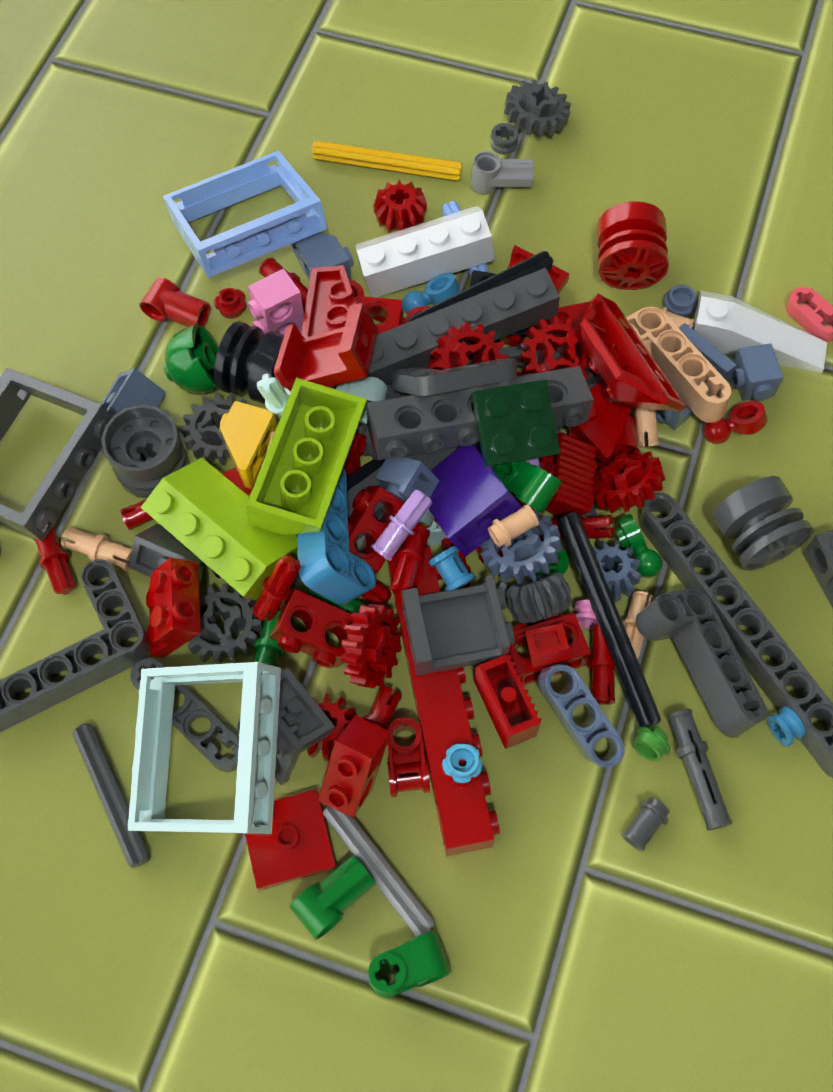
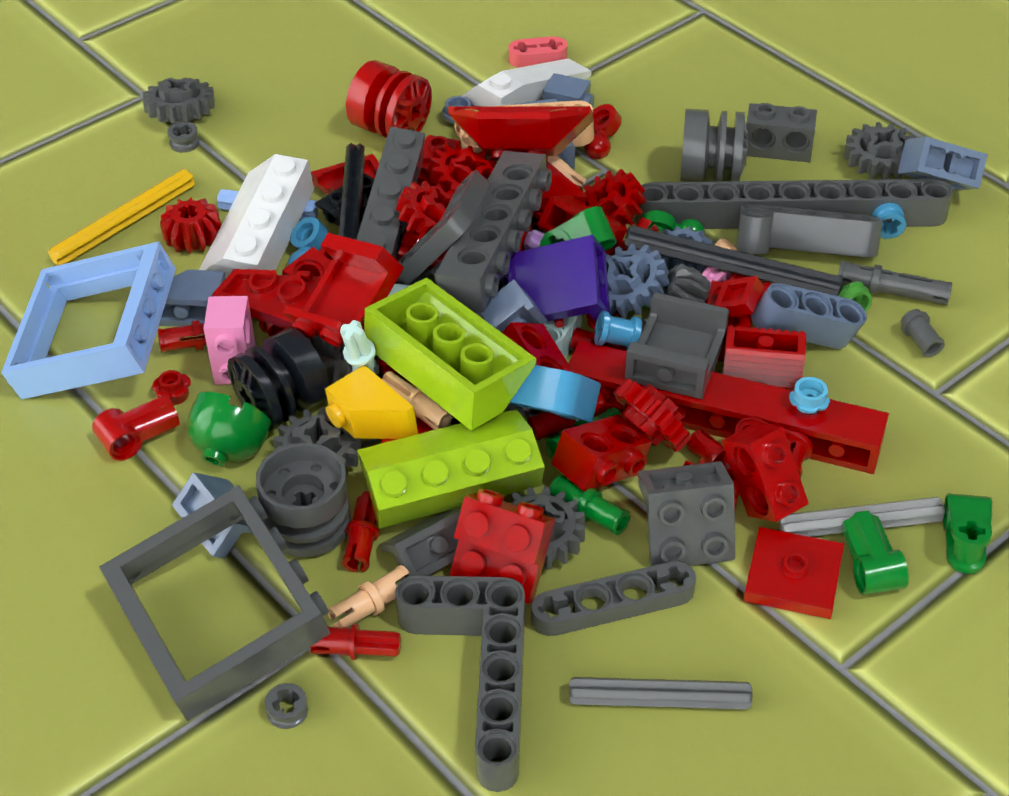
camera: 60 degrees left, 20 degrees down
light aqua window [128,662,281,834] -> none
red axle [252,555,301,621] -> none
lavender axle [371,490,432,561] -> none
red axle [390,523,430,595] -> none
light grey piece [470,151,534,195] -> none
dark green plate [471,379,560,468] -> none
light nougat pin [488,505,539,547] -> none

